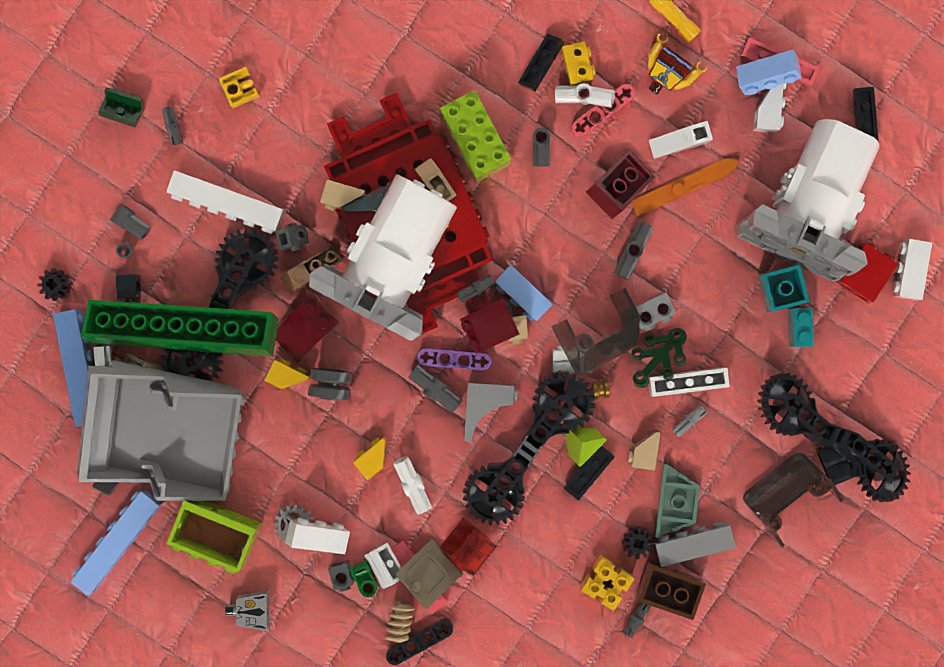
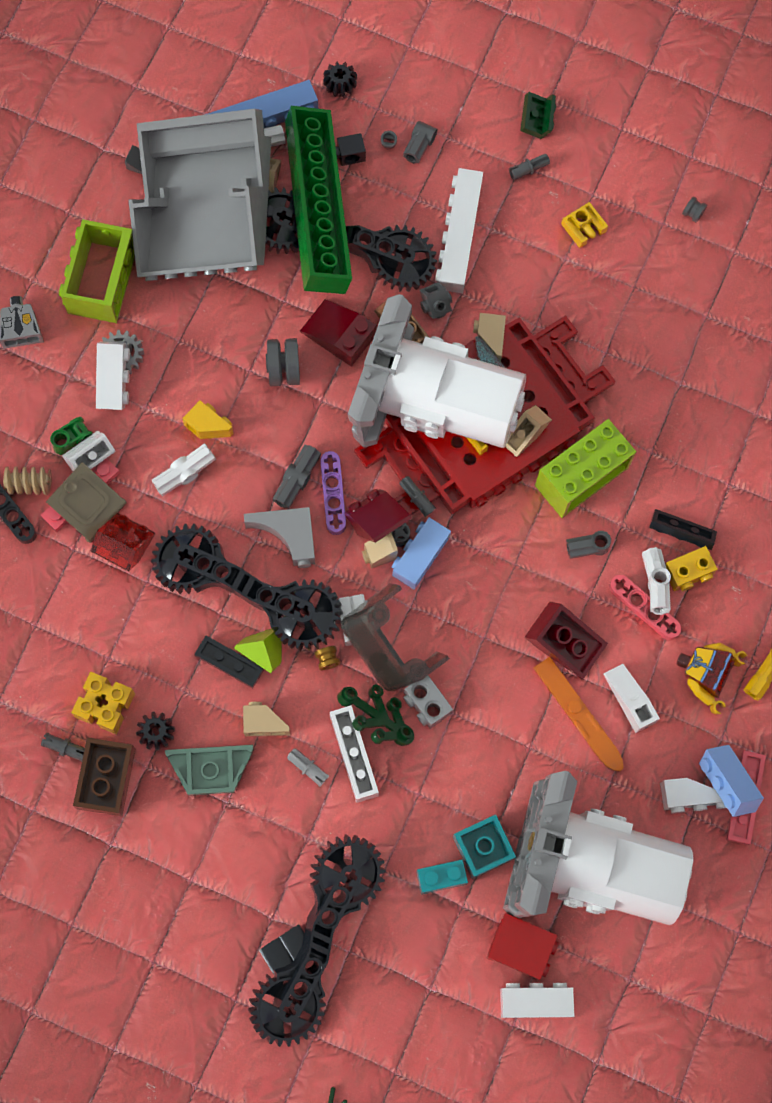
camera: 80 degrees right, 15 degrees down
light blue brick [71,489,163,596] -> none
yellow slope [264,358,310,389] -> none
dark grey brick [328,560,354,592] -> none
dark grey piece [614,221,654,280] -> none
light grey brick [654,521,736,567] -> none
clear smoke windscreen [743,453,843,548] -> none
black plate [853,87,879,143] -> none

